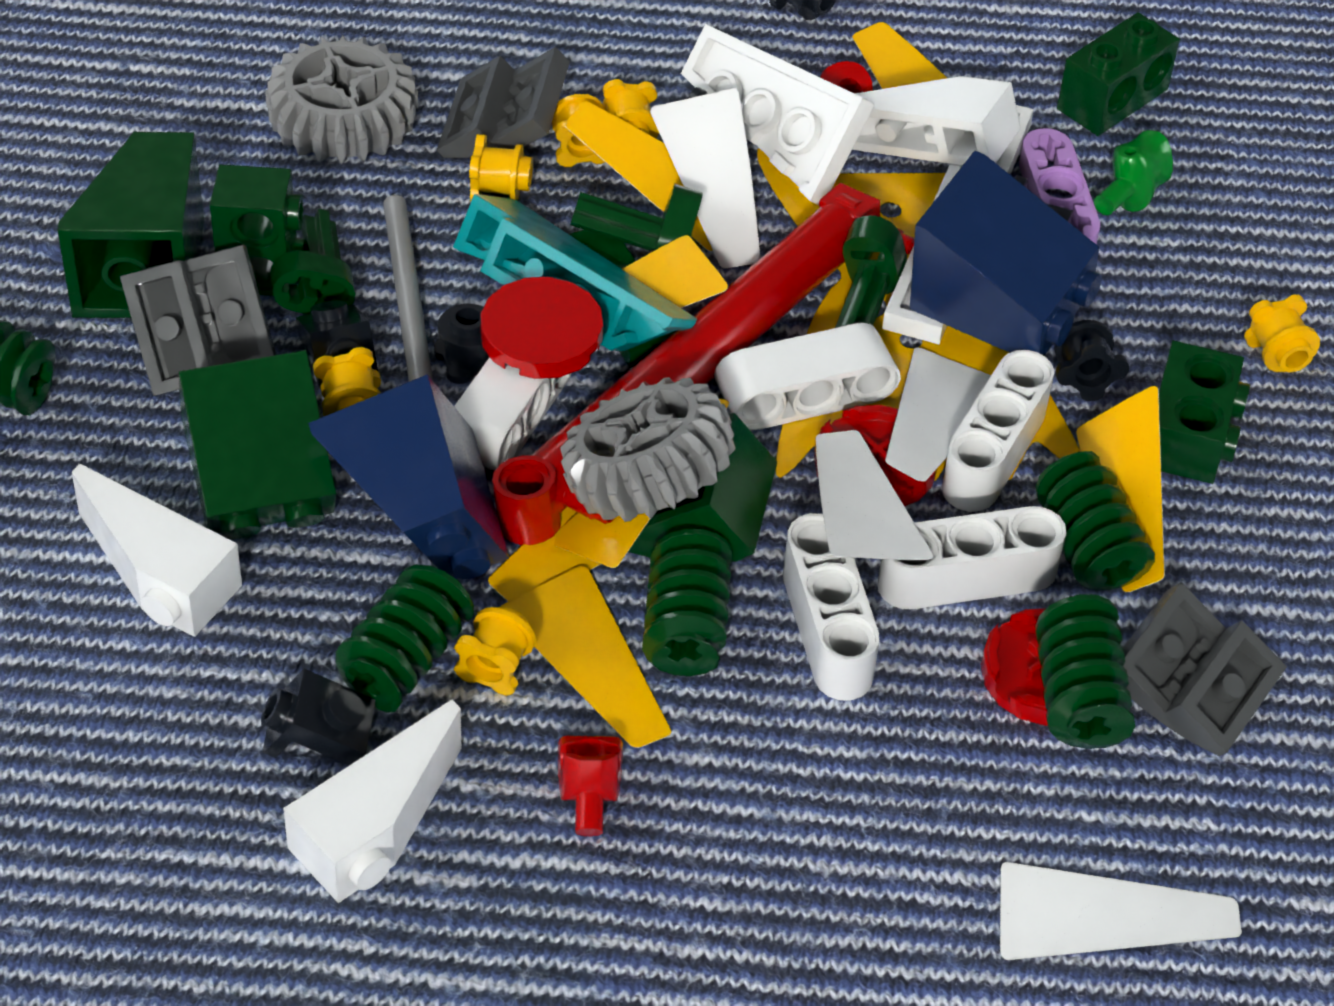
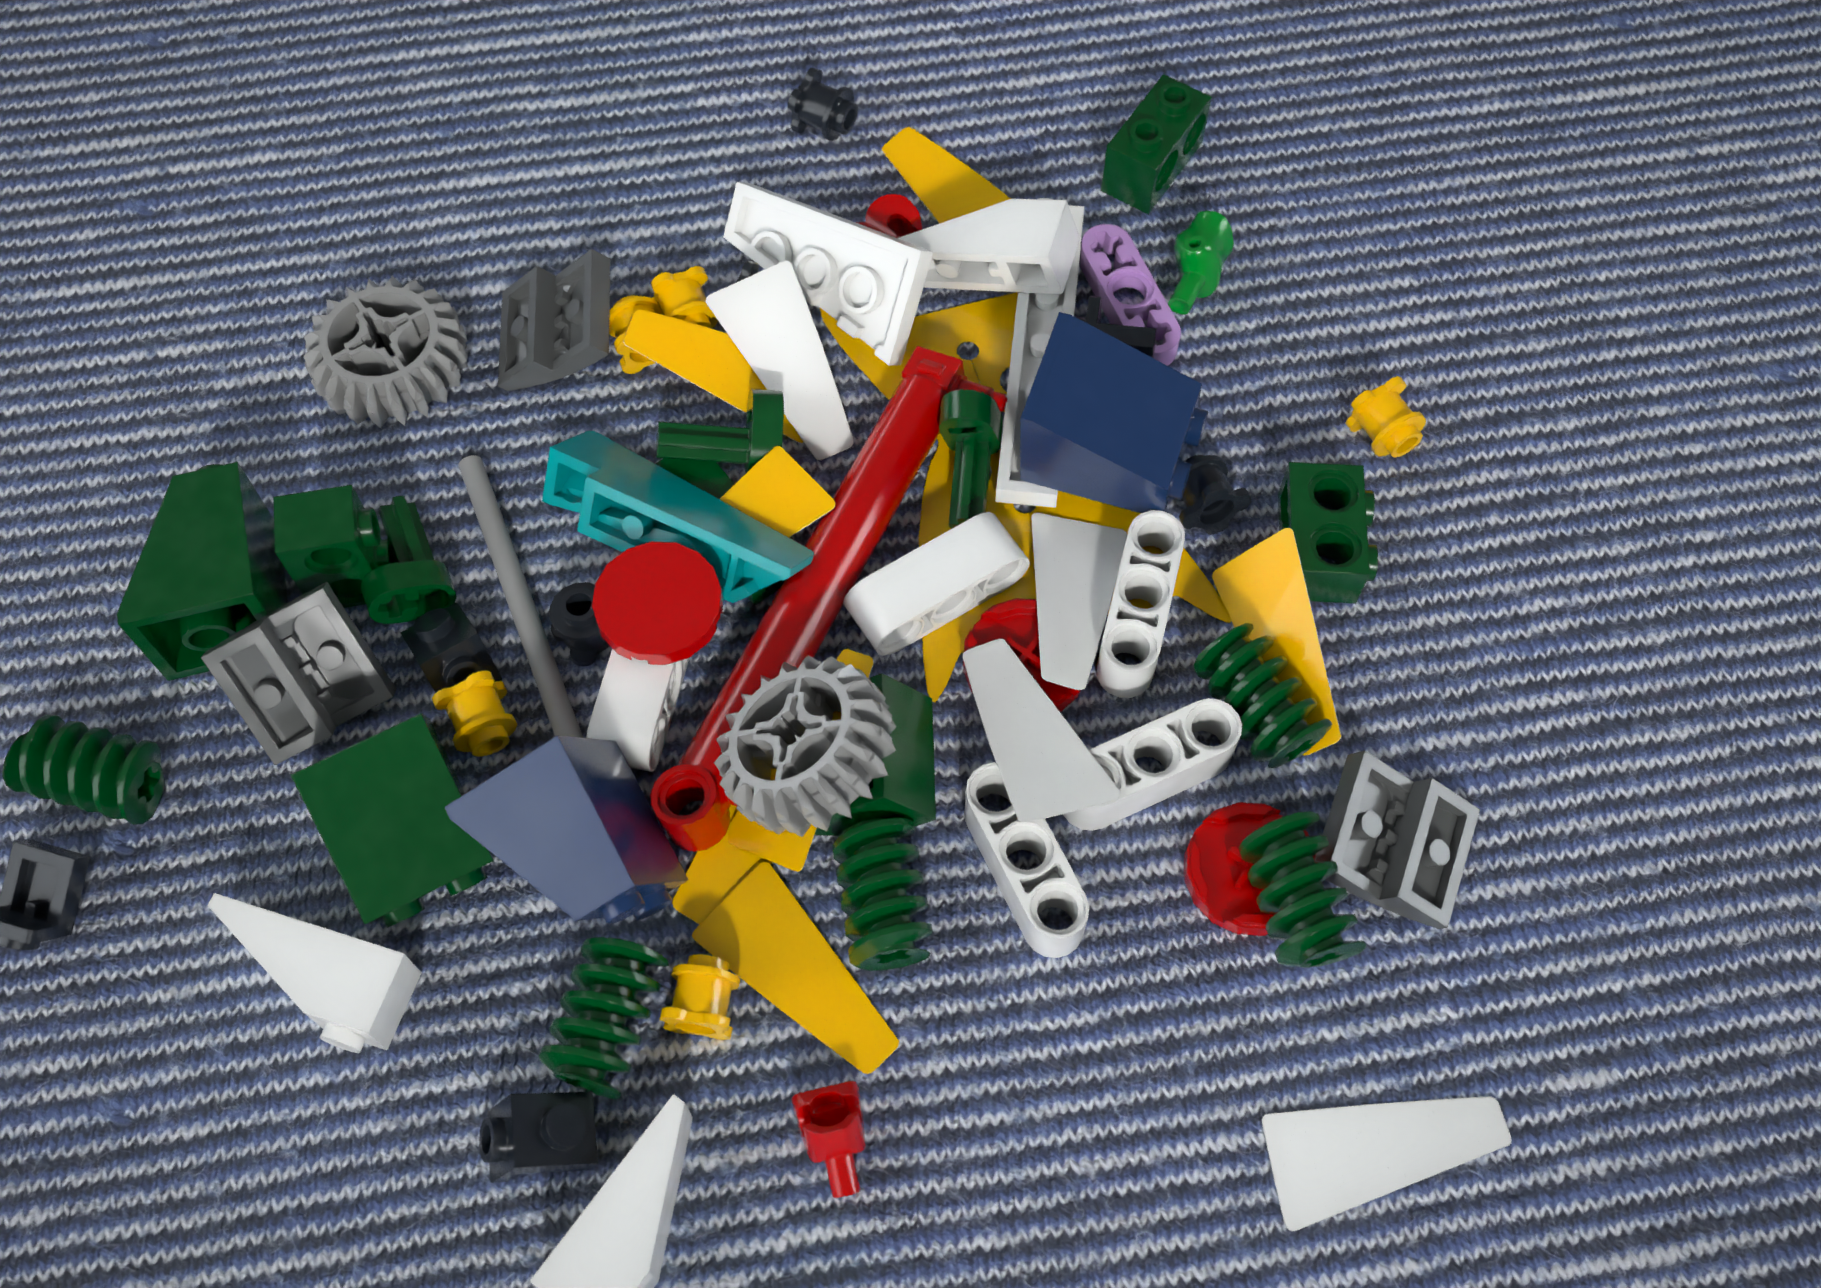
camera: 10 degrees left, 15 degrees up
yellow brick [469,134,533,202] -> none

